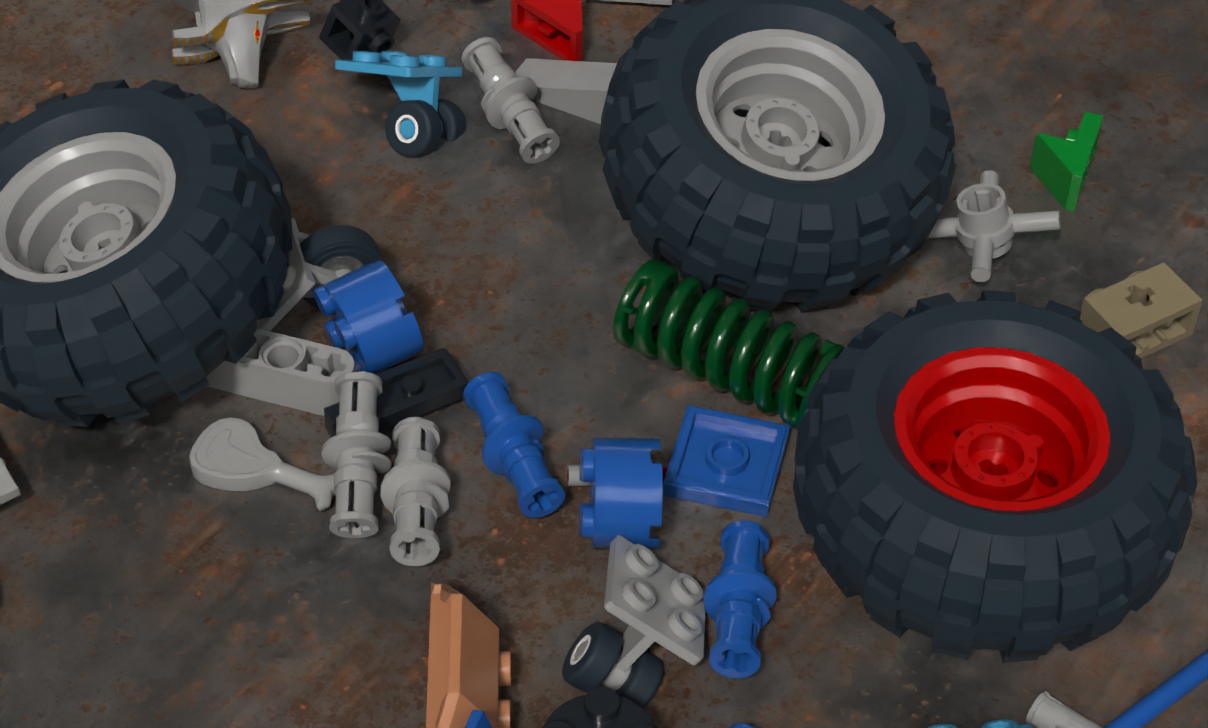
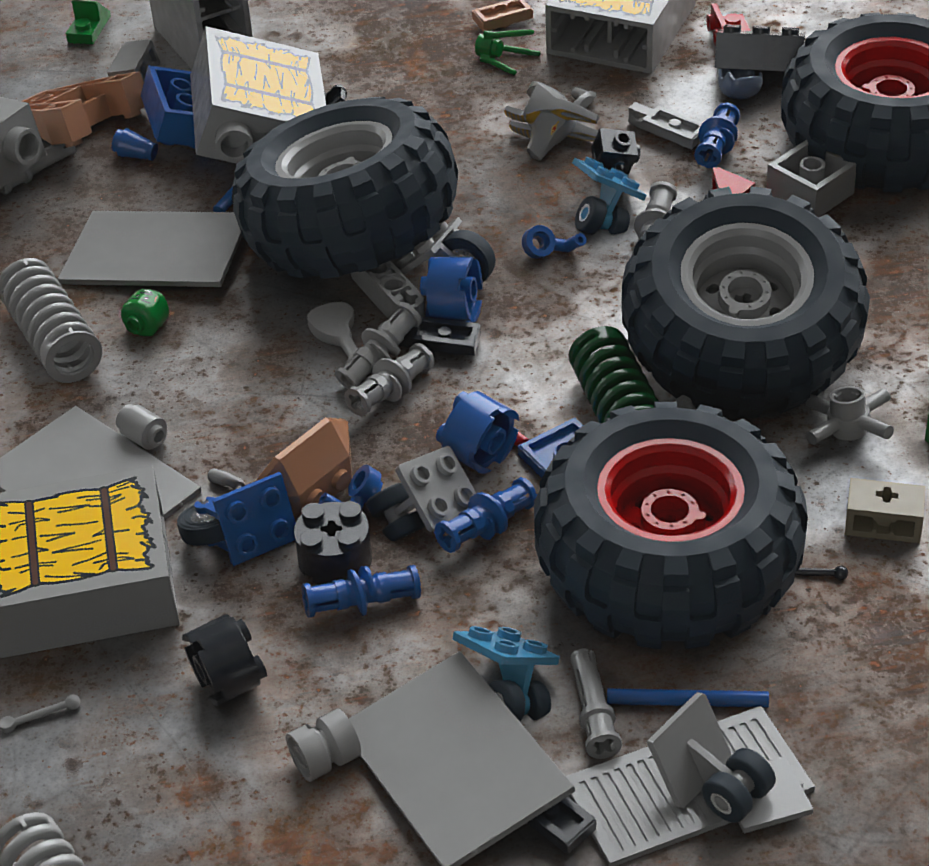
camera: 45 degrees right, 5 degrees down
blue piece [463,372,566,518] -> none
none -> blue plate [318,464,383,511]
none -> blue plate [522,225,587,259]

